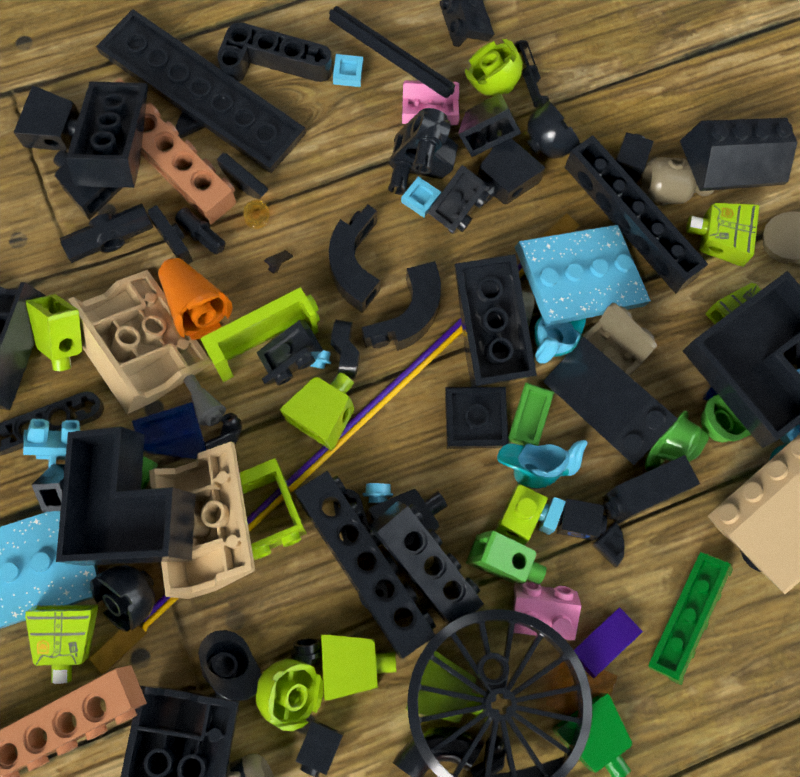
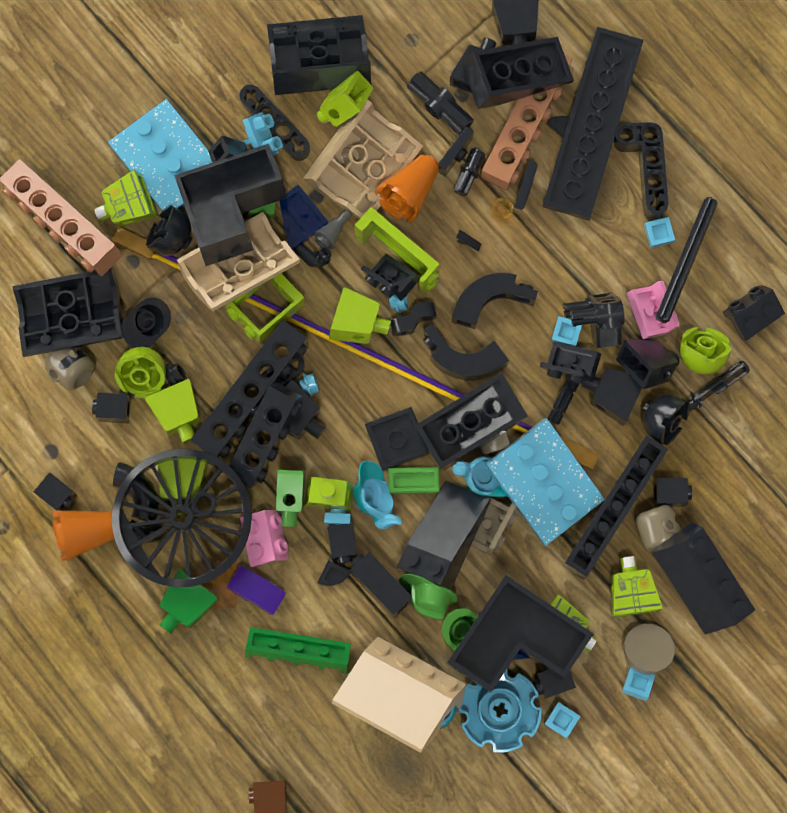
camera: 75 degrees right, 5 degrees up
none -> black axle [548,377,579,425]

